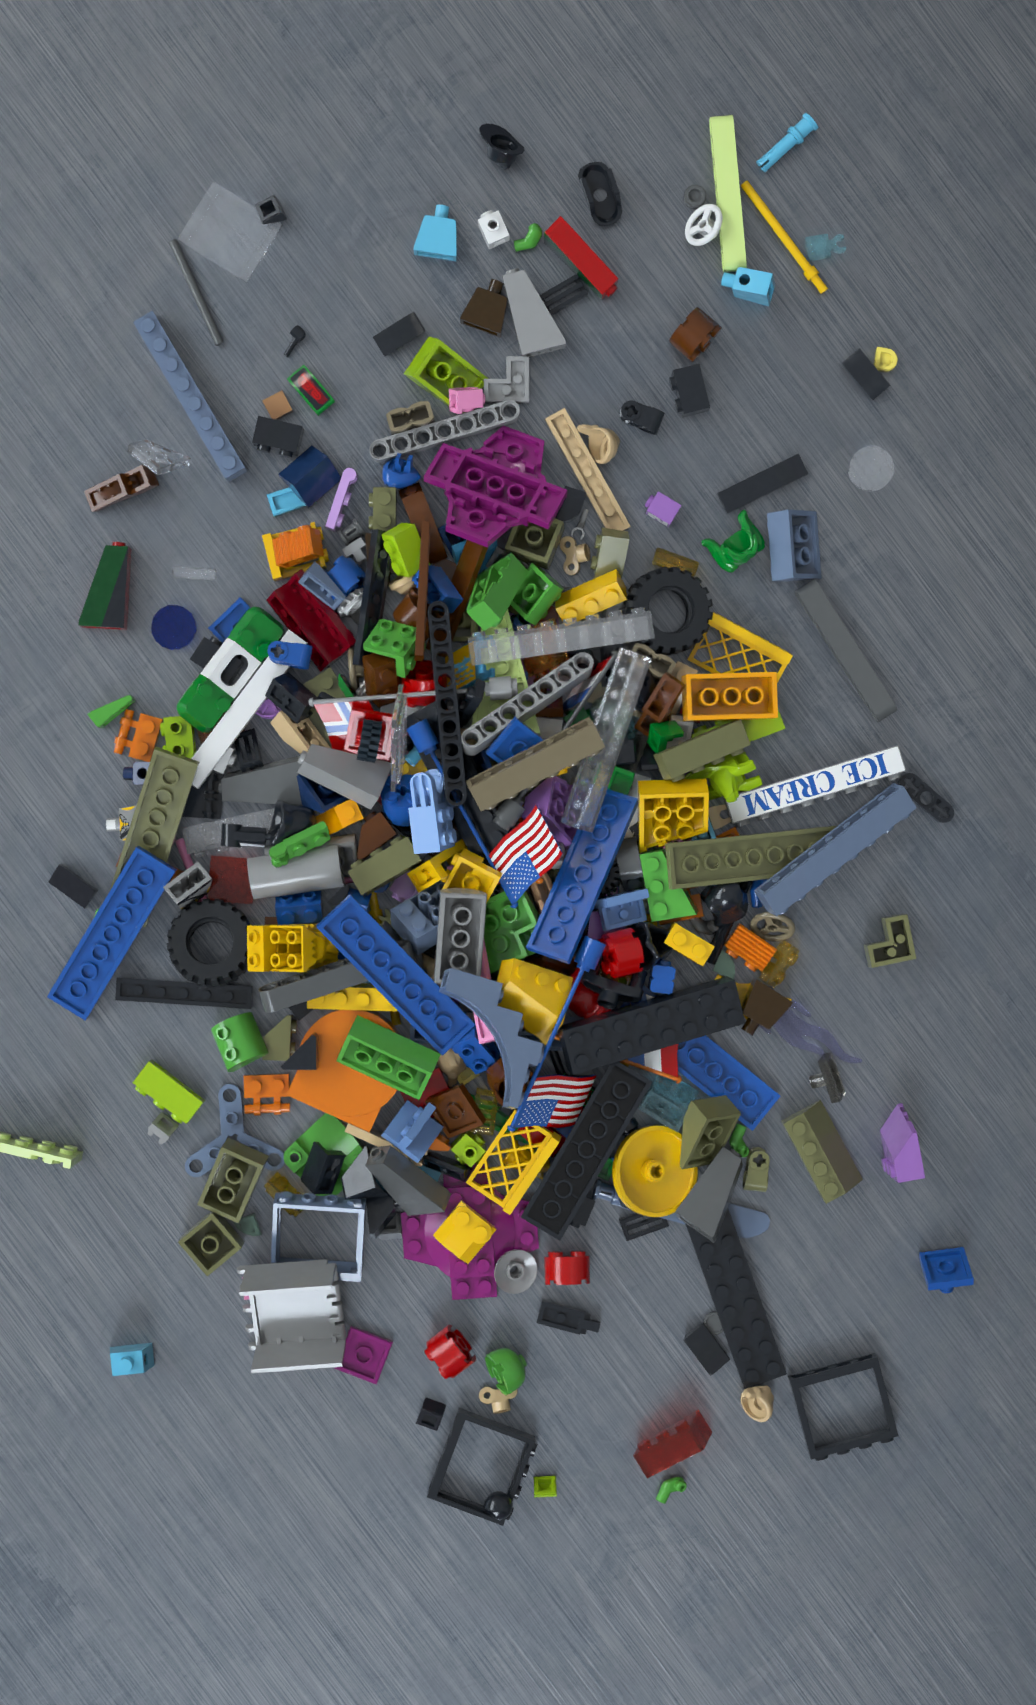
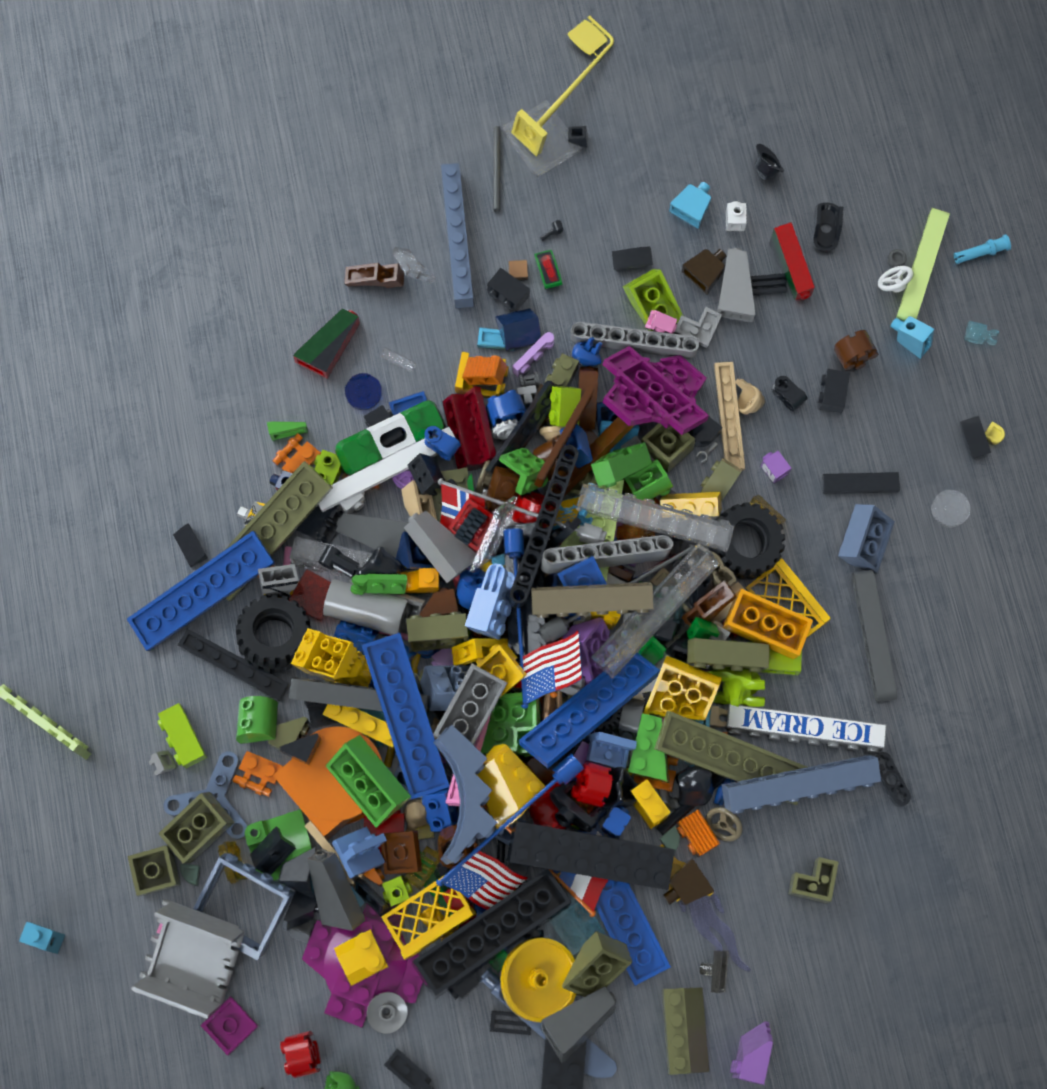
camera: 25 degrees right, 15 degrees down
black tile [234,728,264,773] -> none
sand blue slope [298,561,346,610] -> none
dark tan brick [386,401,435,435] -> none
bright green arm [513,223,542,252] -> none
red brick [544,1251,590,1285] -> none
tan piece [560,536,591,575] -> none
green hair [701,510,765,573] -> none
bright green arm [729,1123,749,1158] -> none
yellow bar [741,180,828,294] -> none
olive piece [743,1147,770,1192] -> none
clear yellow hinge [759,940,799,988] -> none
none -> light yellow piece [511,16,614,157]

